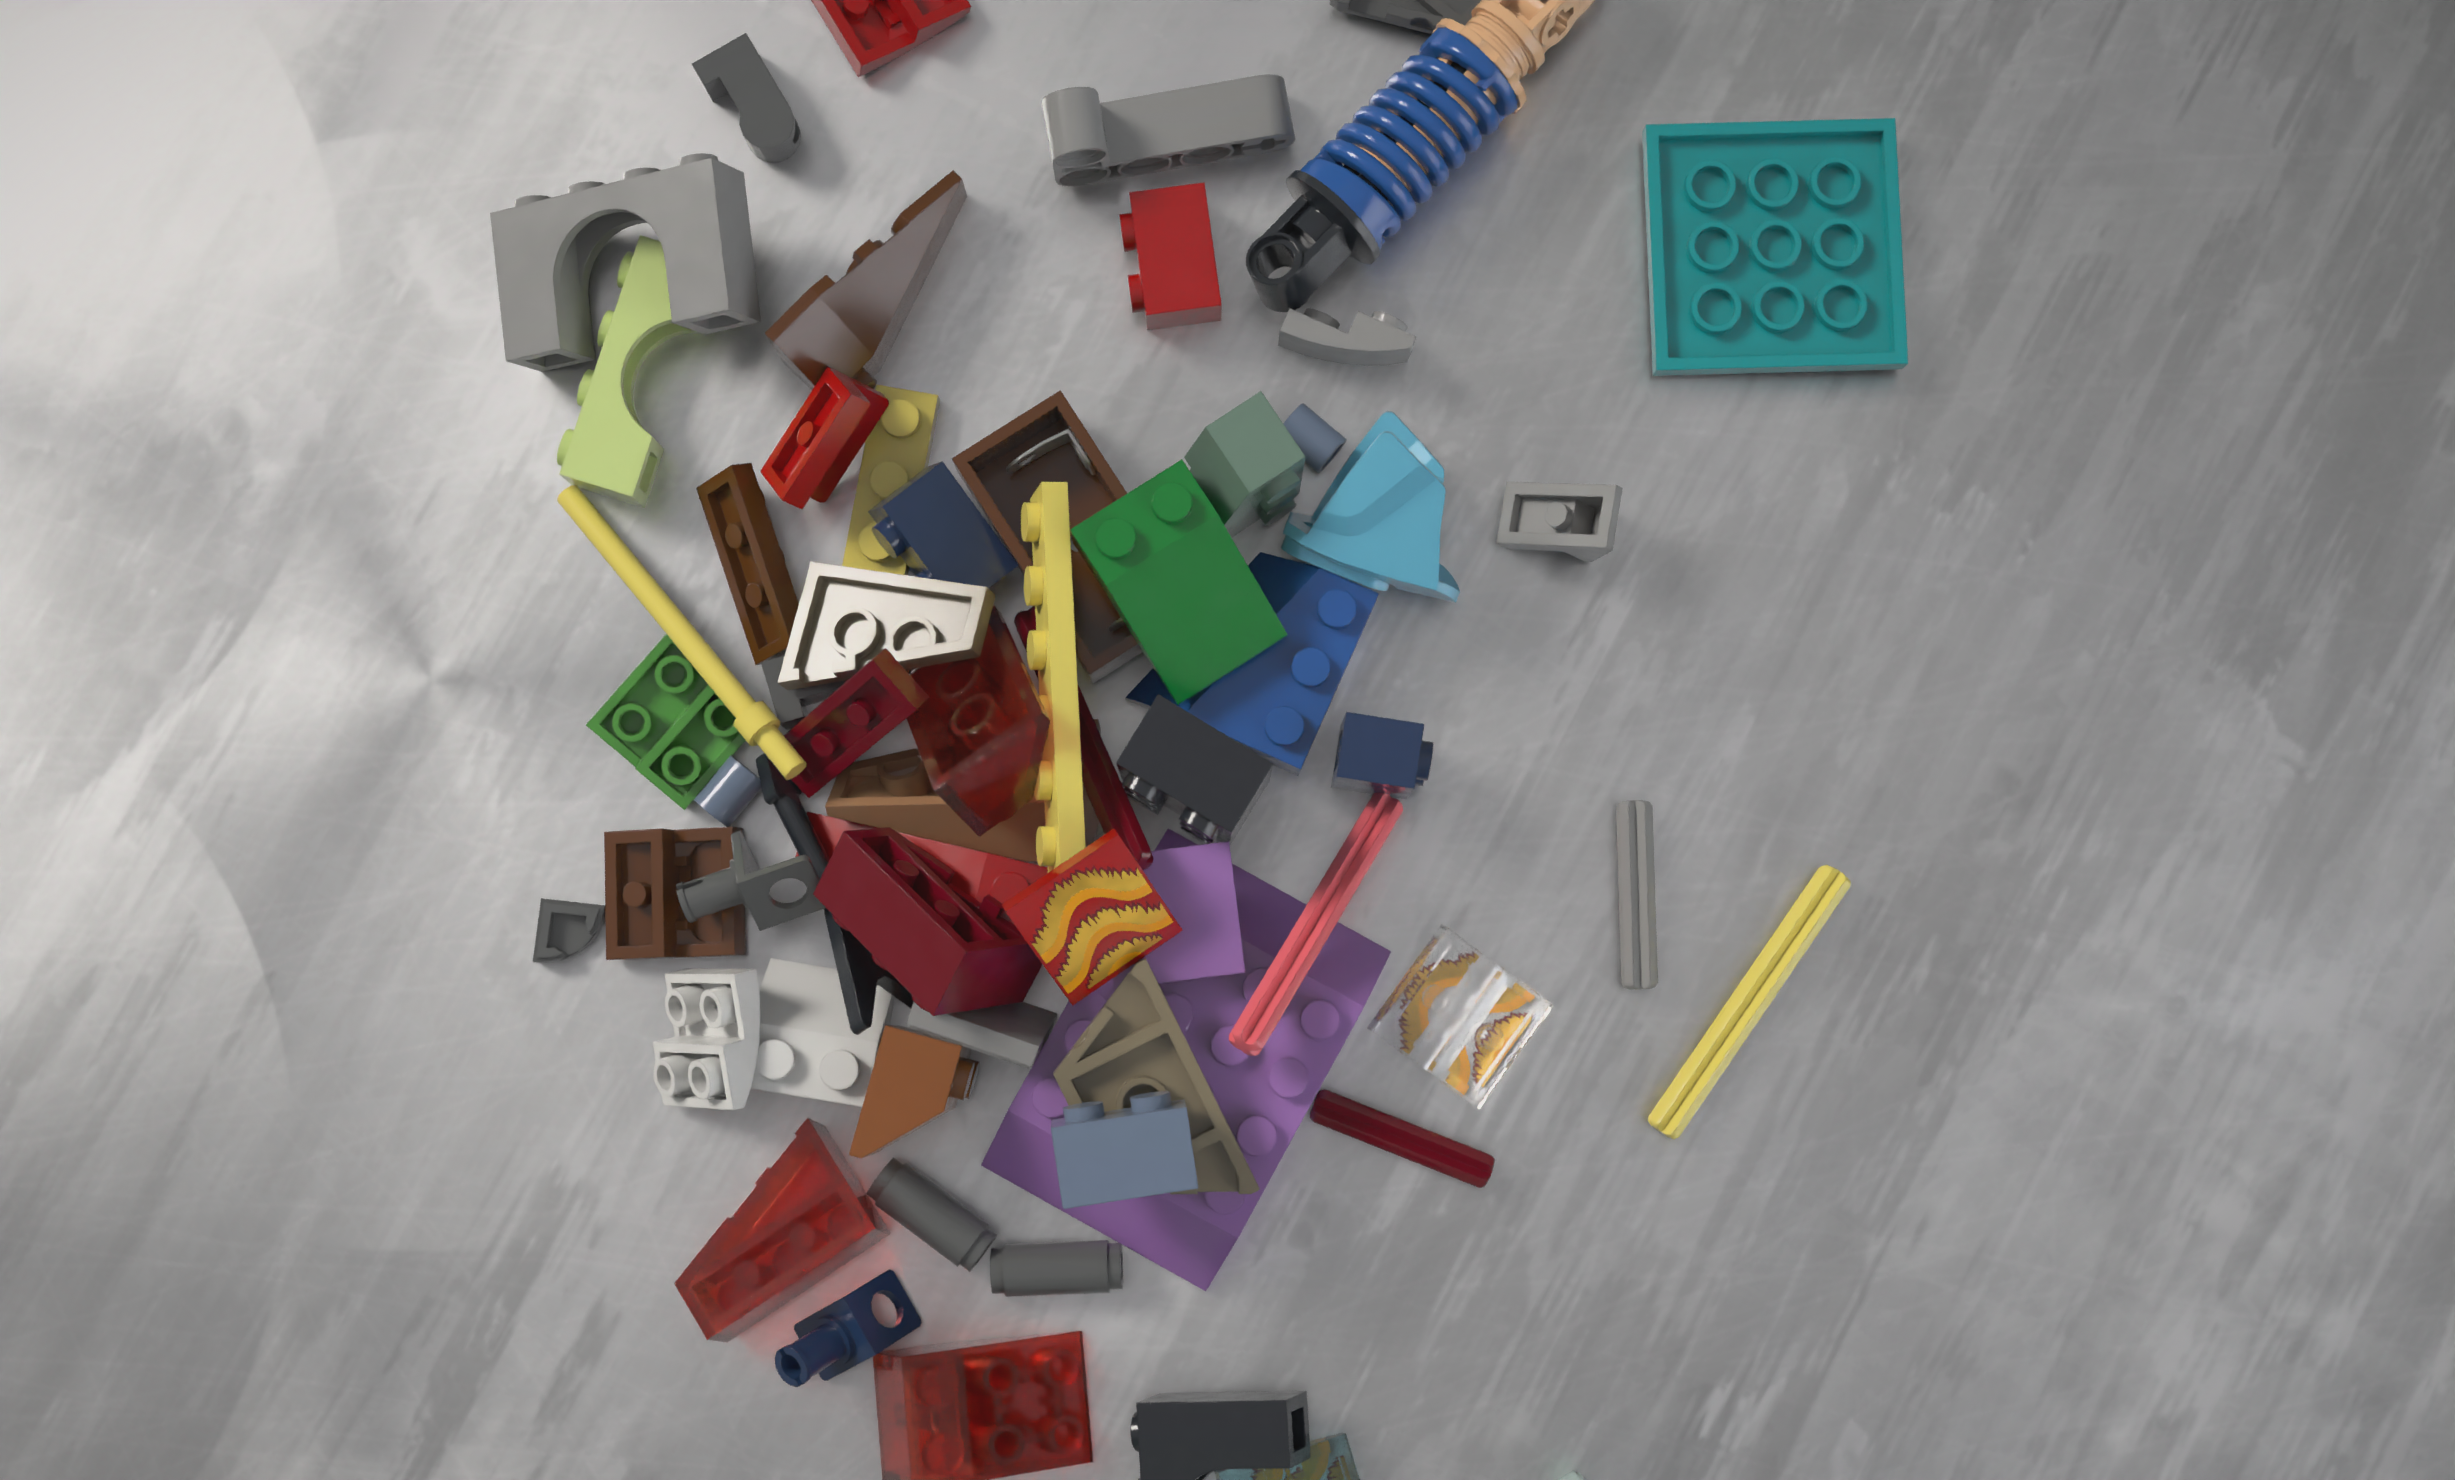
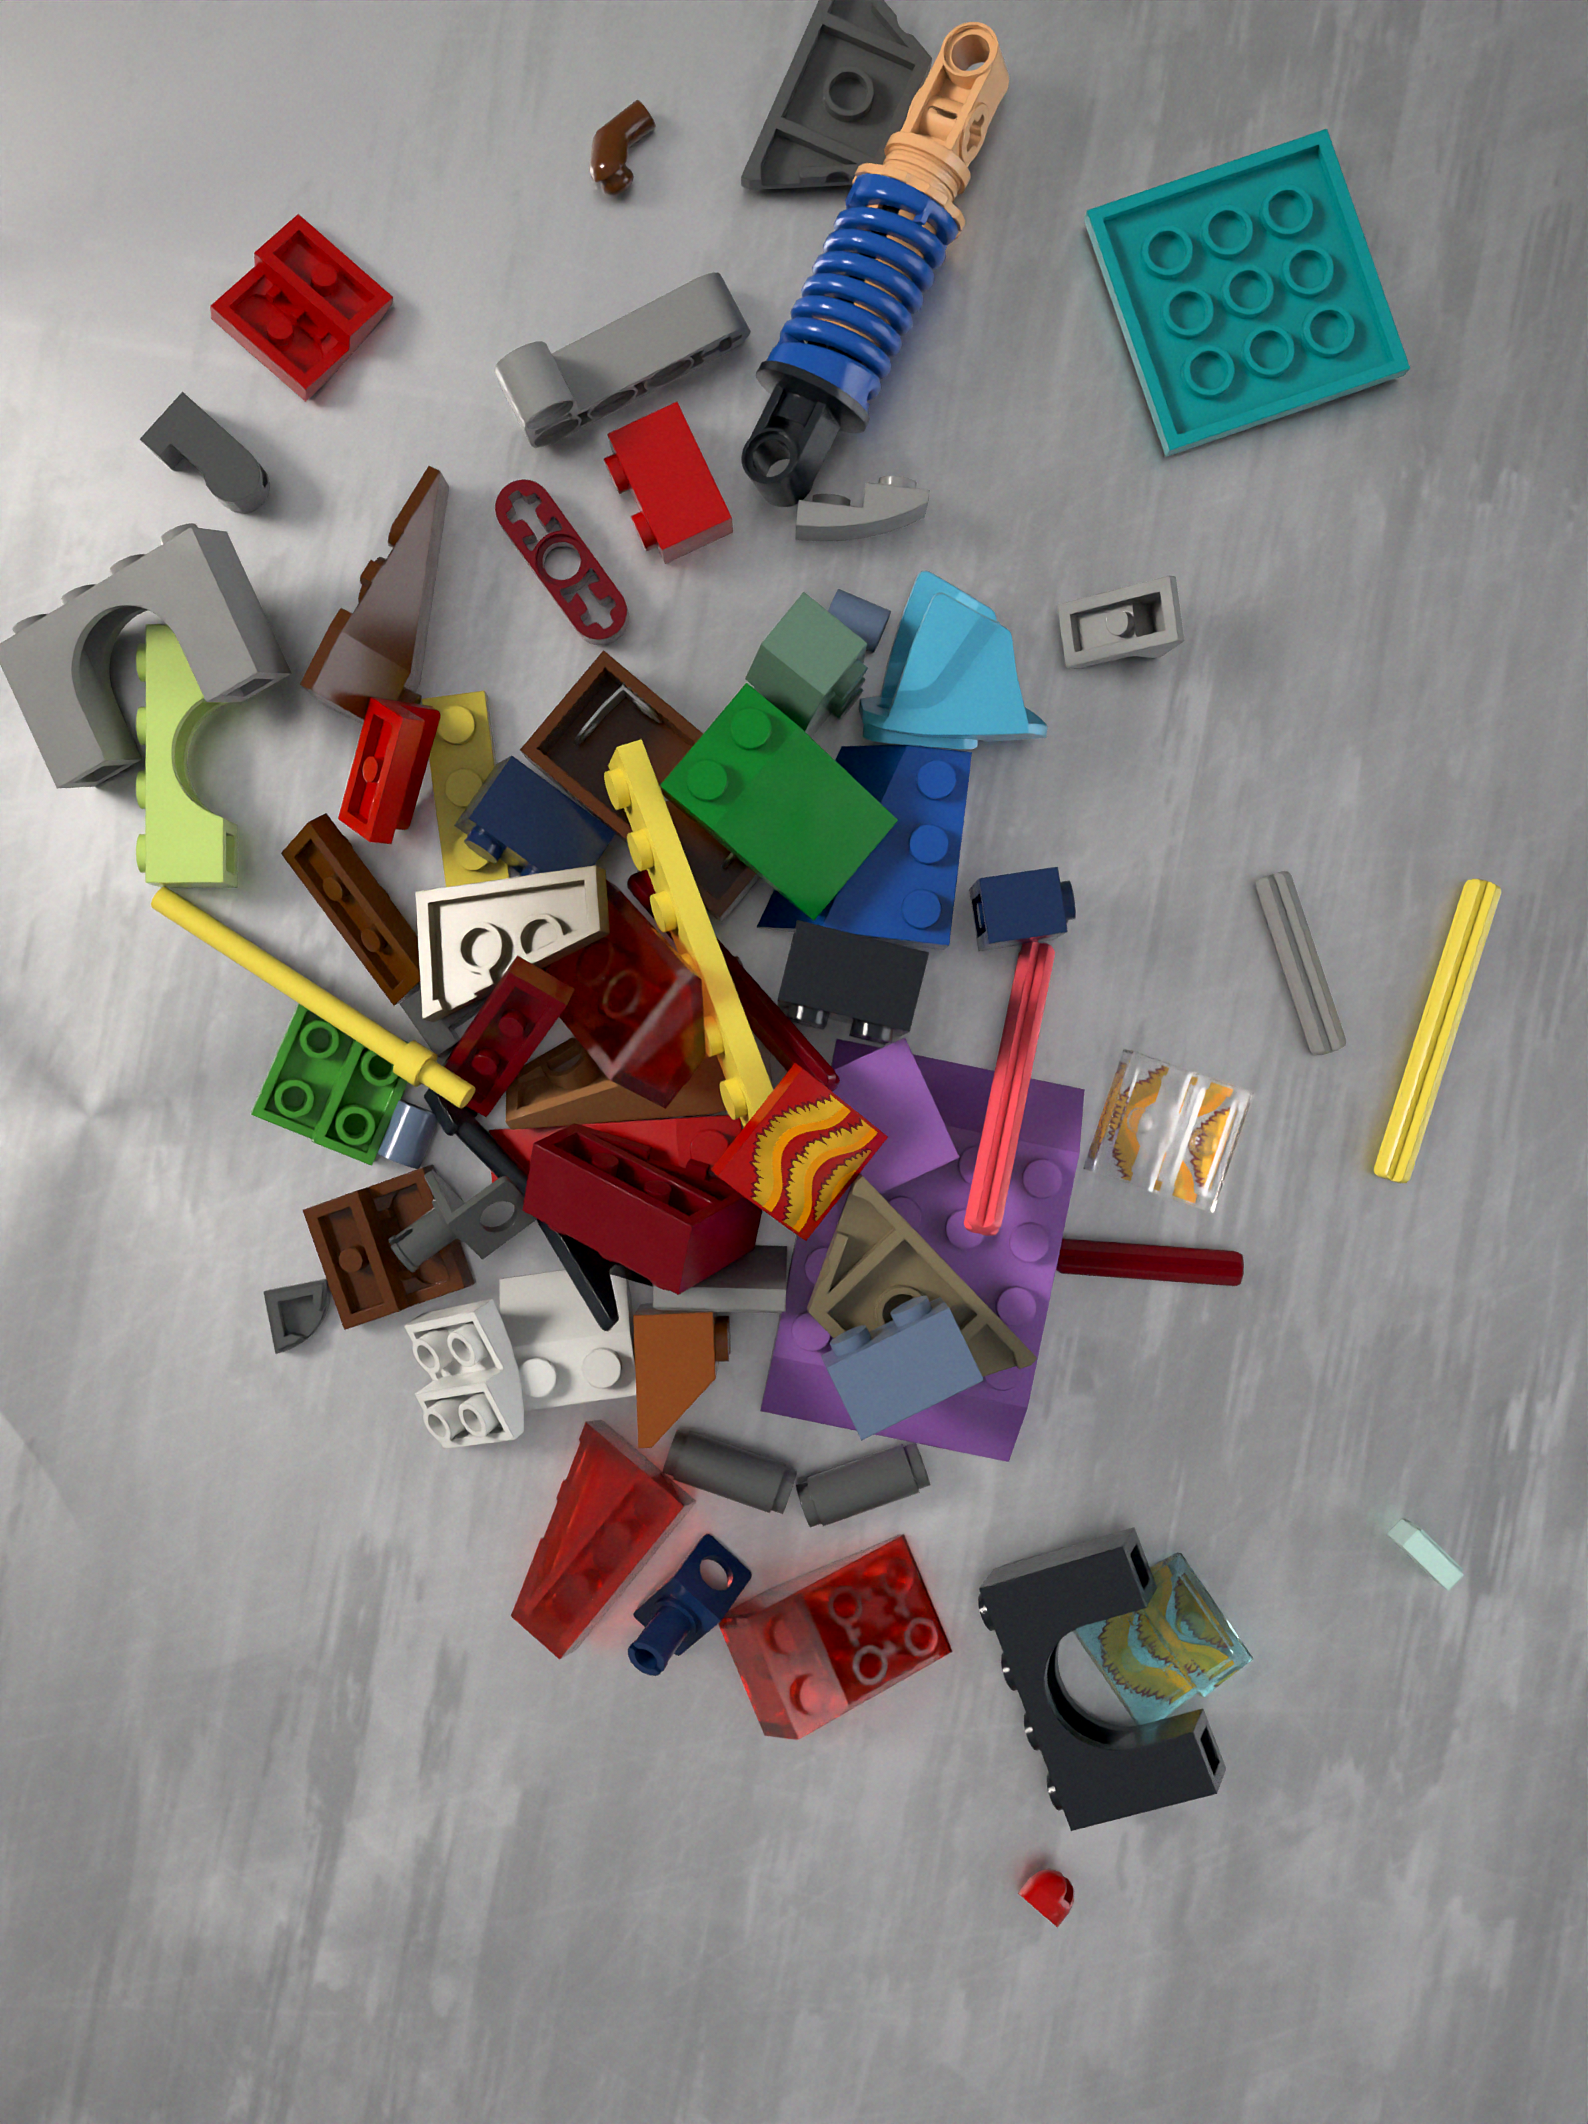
camera: 10 degrees left, 5 degrees up
none -> dark red beam [495,479,629,645]

